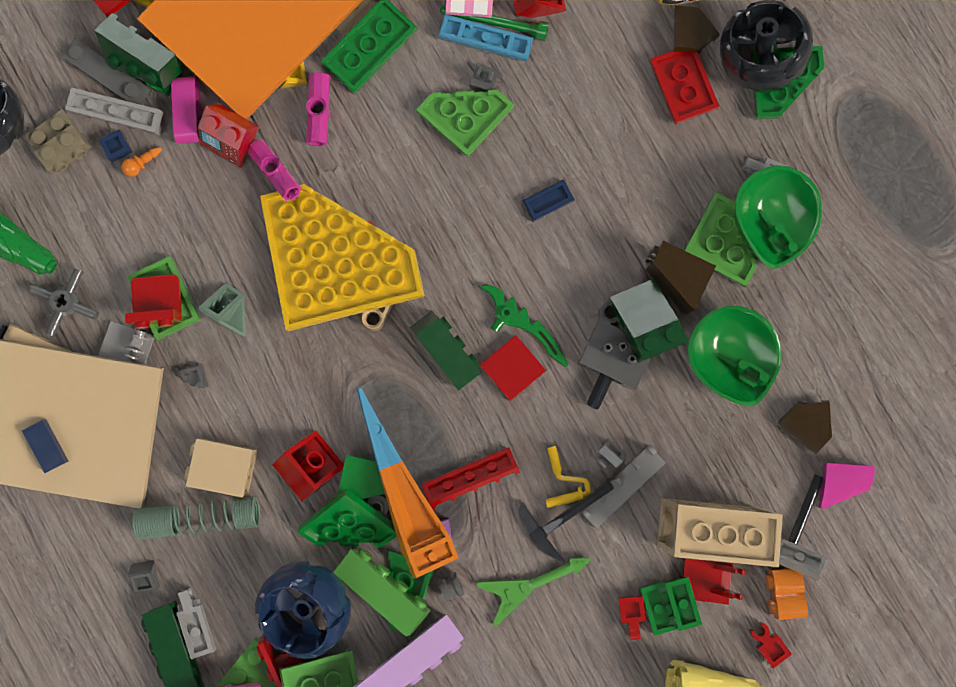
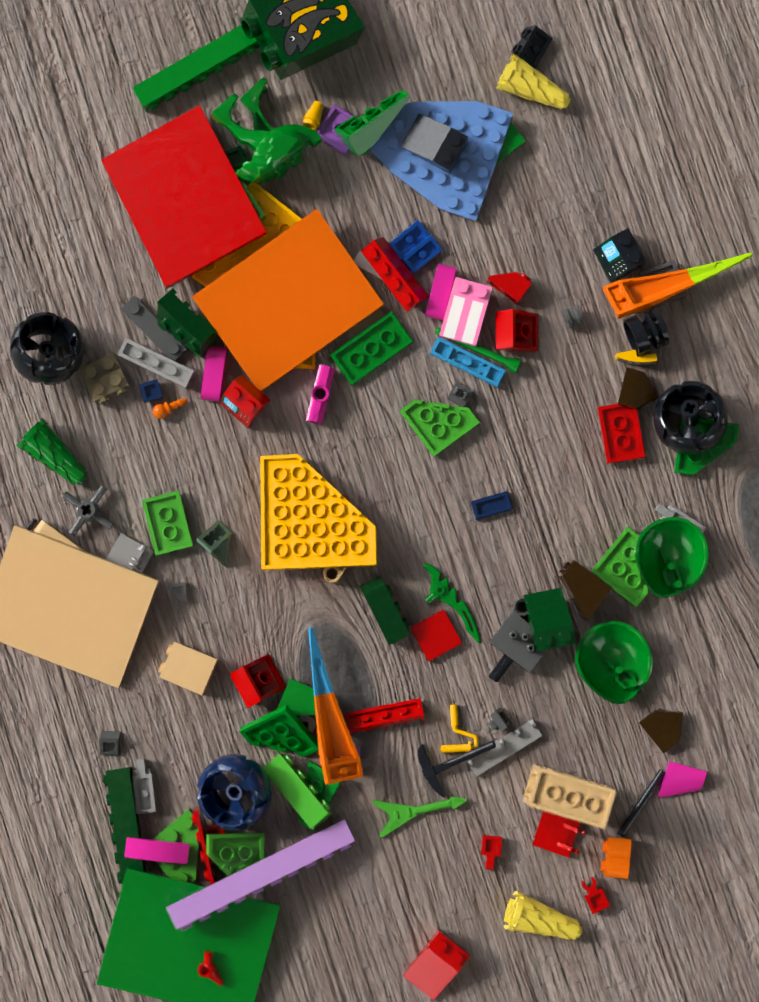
camera: 10 degrees right, 0 degrees up
dark blue tile [22,419,69,474] -> none
red bracket [125,275,182,329] -> none
sand green piece [132,496,260,540] -> none
dark pink piece [247,140,302,201] -> none
dark grey wheel [438,572,465,602] -> none
green slope [639,576,702,636] -> none
light grey hinge [779,538,828,580] -> none

